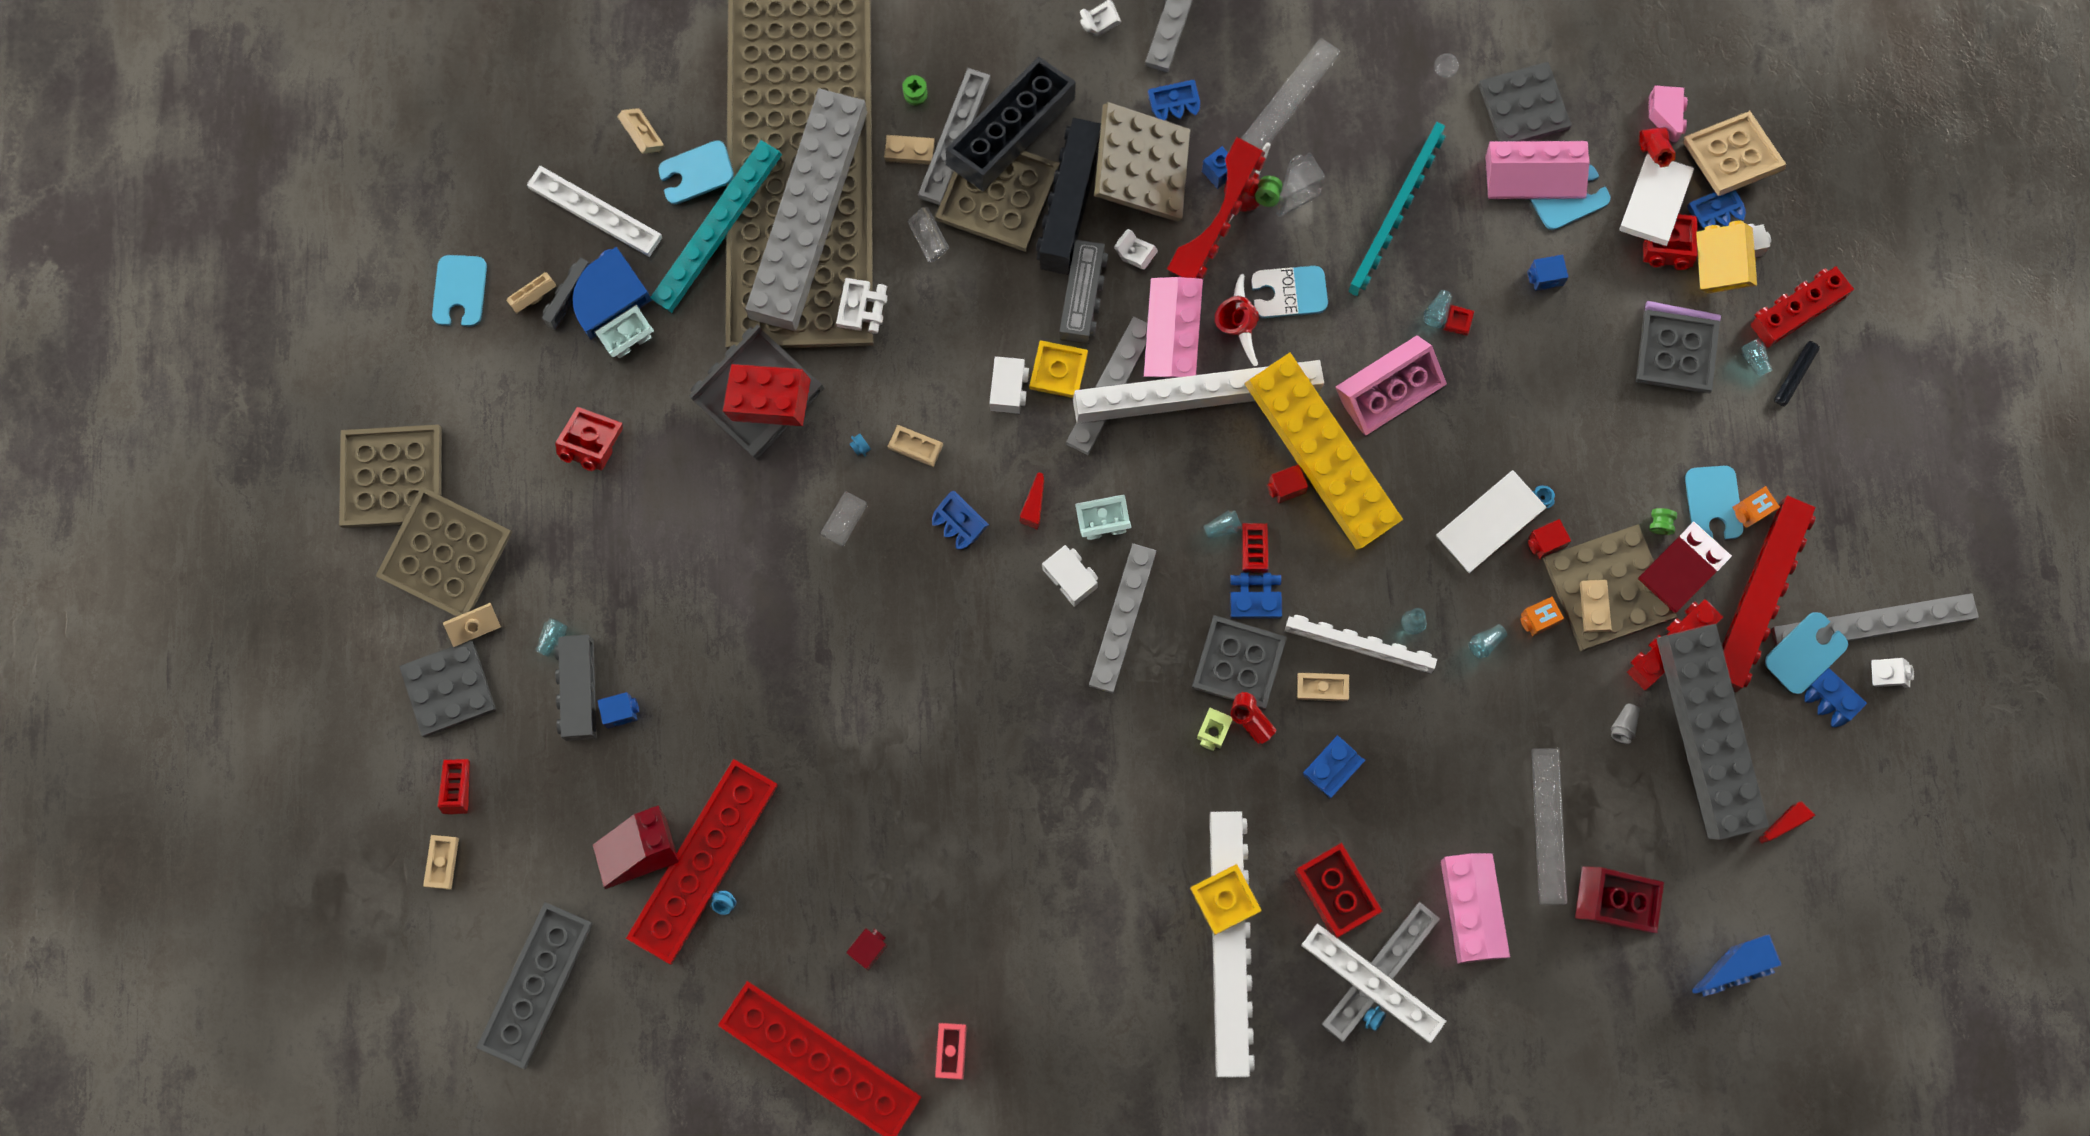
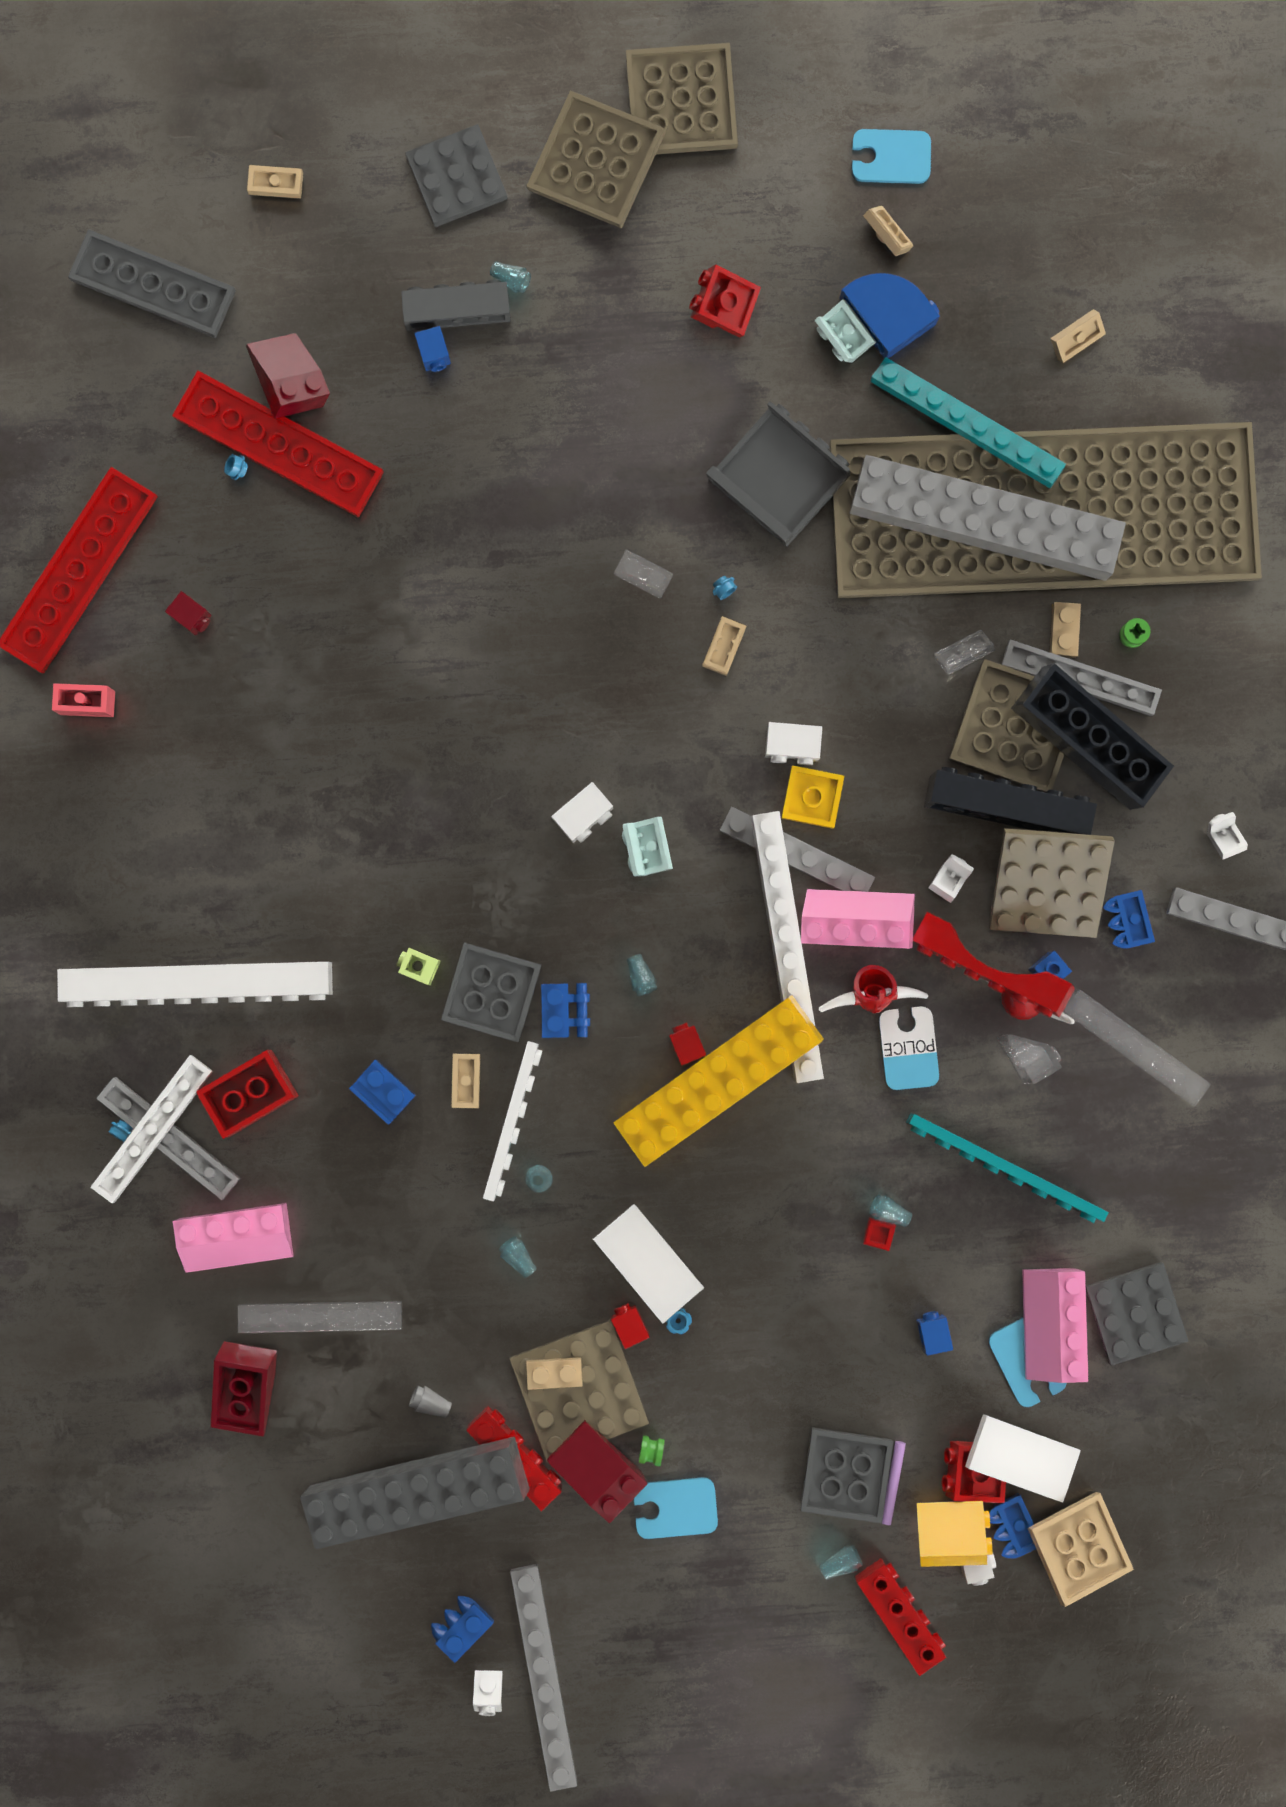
camera: 80 degrees right, 10 degrees up
red slope [438,759,470,814] -> none
tan plate [443,603,501,647] -> none
white plate [527,166,663,257] -> none
dark grey plate [542,257,590,331] -> none
medium azure piece [659,141,734,204] -> none
red brick [723,364,811,426] -> none
white plate [836,278,888,334] -> none
blue plate [932,491,989,549] -> none
red slope [1020,472,1044,530] -> none
dark grey brick [1060,240,1108,344] -> none
light grey plate [1089,543,1157,694] -> none
yellow plate [1190,864,1262,936] -> none
red piece [1231,692,1276,744] -> none
red slope [1242,523,1268,573] -> none
bright green wheel [1255,176,1283,207] -> none
bright pink slope [1336,336,1447,436] -> none
clear plate [1434,53,1459,77] -> none
orange brick [1521,597,1564,637] -> none
red piece [1639,127,1676,167] -> none
bright pink slope [1649,86,1687,142] -> none
blue slope [1692,935,1781,996] -> none
red brick [1722,495,1816,692] -> none
orange brick [1732,486,1780,528] -> none
red slope [1759,801,1815,843] -> none
medium azure piece [1765,612,1848,694] -> none
black axle [1774,341,1820,406] -> none

